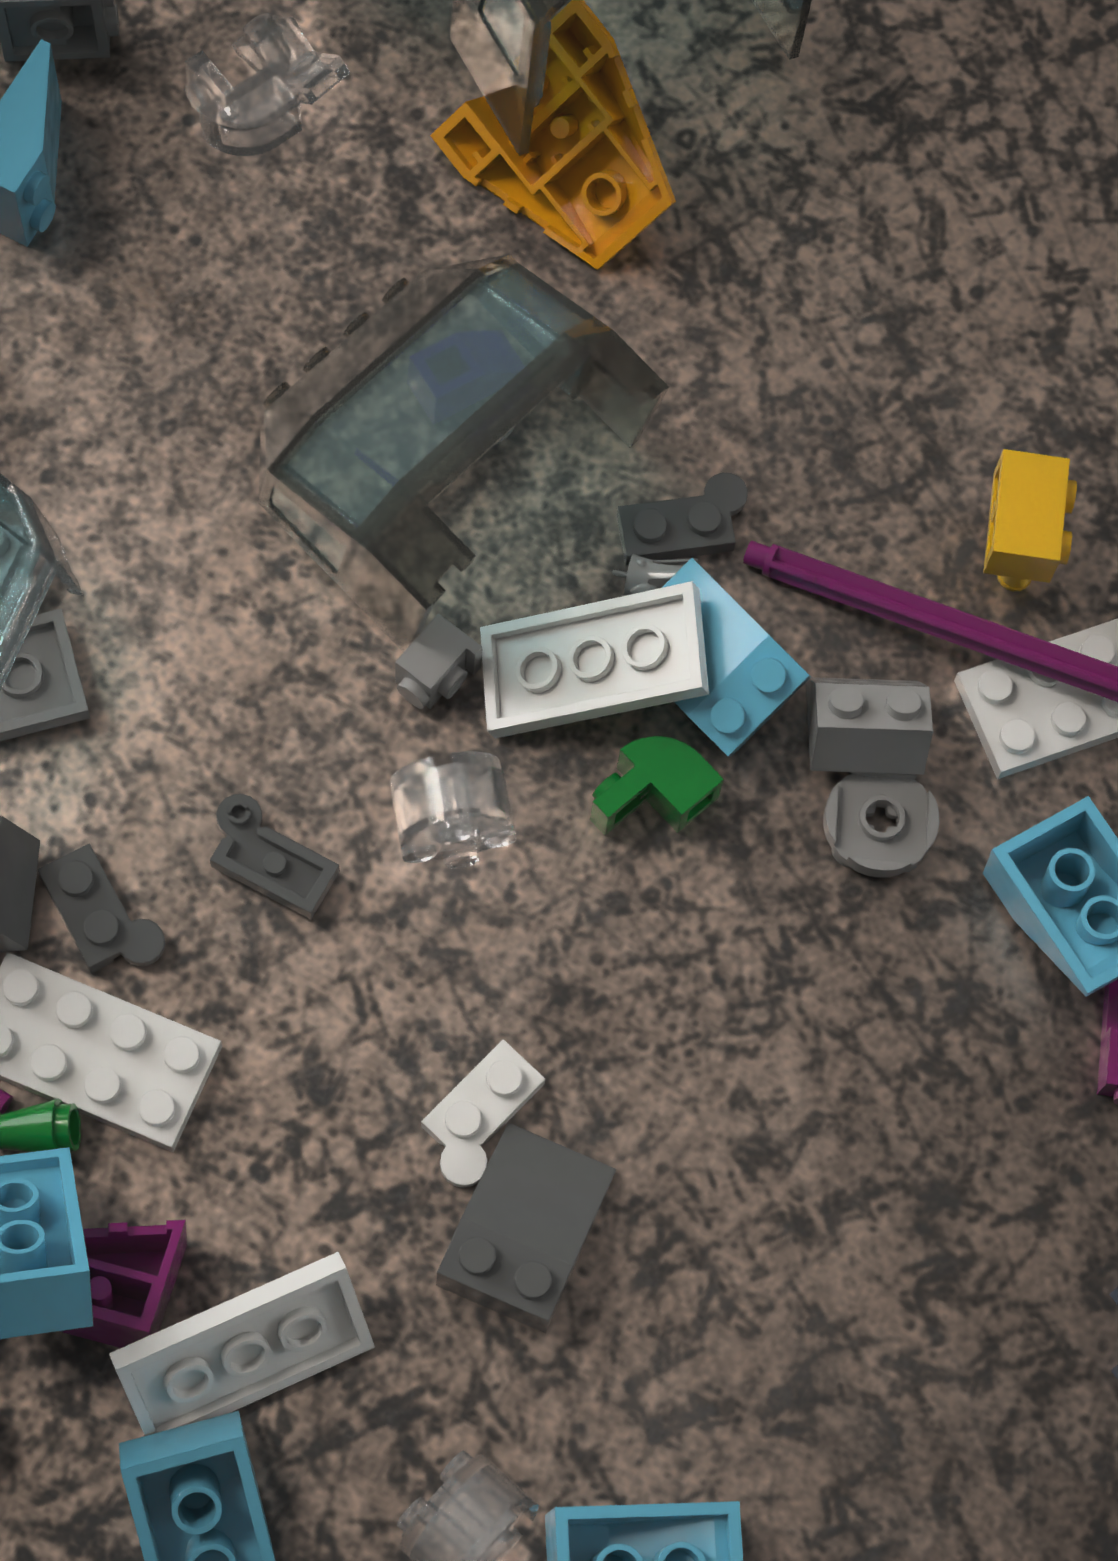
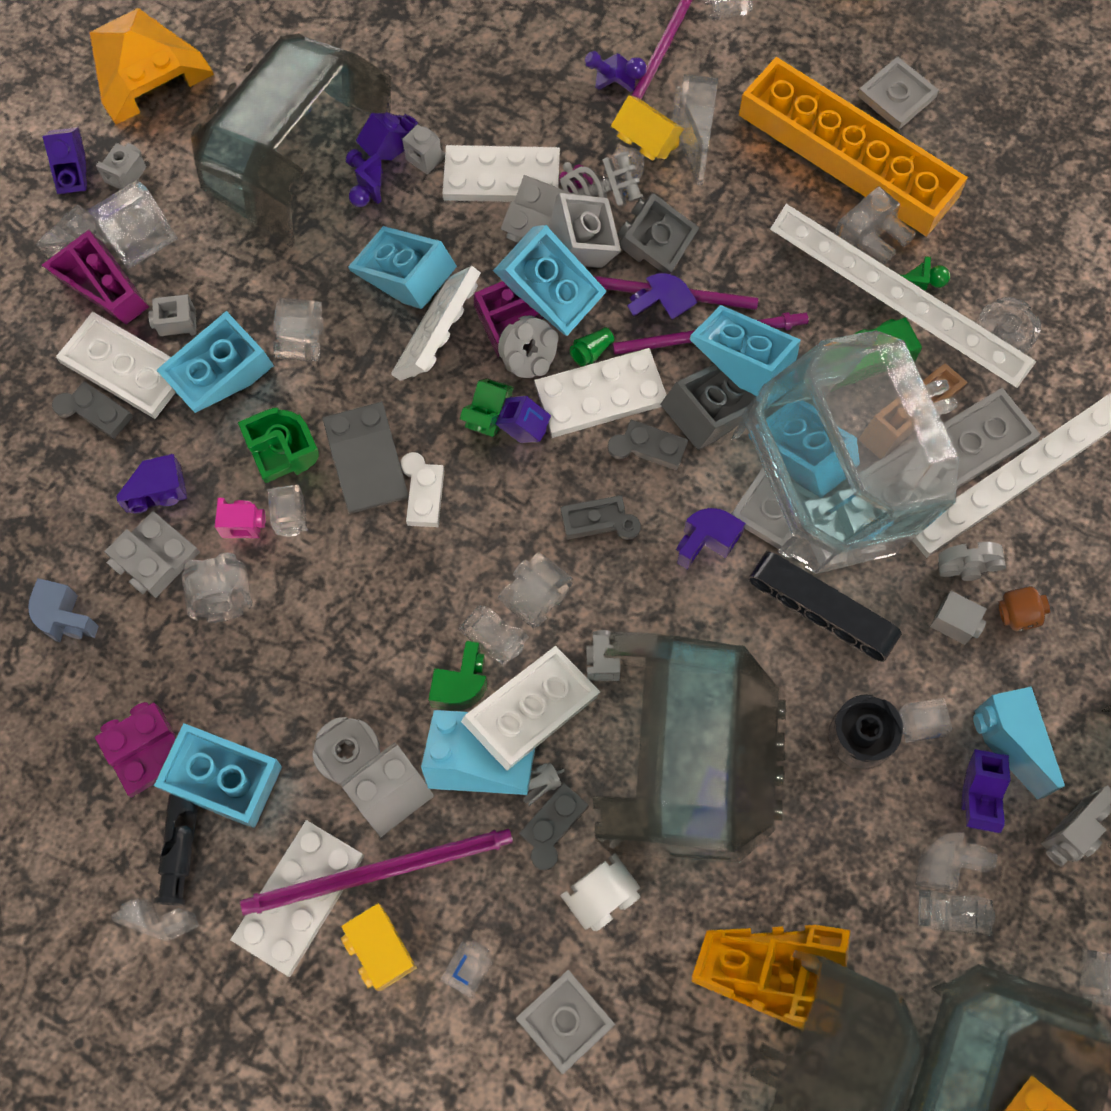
camera: 150 degrees right, 0 degrees up
none -> light grey plate [104,511,200,598]
none -> dark purple slope [116,454,187,514]
none -> clear brick [182,553,253,623]
none -> dark pink brick [215,498,266,538]
none -> green brick [237,407,319,484]
none -> clear brick [267,485,308,537]
none -> clear brick [440,940,493,999]
none -> clear brick [458,605,529,666]
none -> green brick [460,378,514,437]
none -> dark purple brick [496,396,551,443]
none -> light grey plate [498,316,559,378]
none -> light grey plate [515,970,615,1075]
none -> white brick [560,853,641,932]
none -> dark purple brick [676,508,746,570]
none -> black beam [748,551,902,662]
none -> black brick [829,694,903,769]
none -> clear brick [898,698,952,743]
none -> dark purple brick [961,749,1011,833]

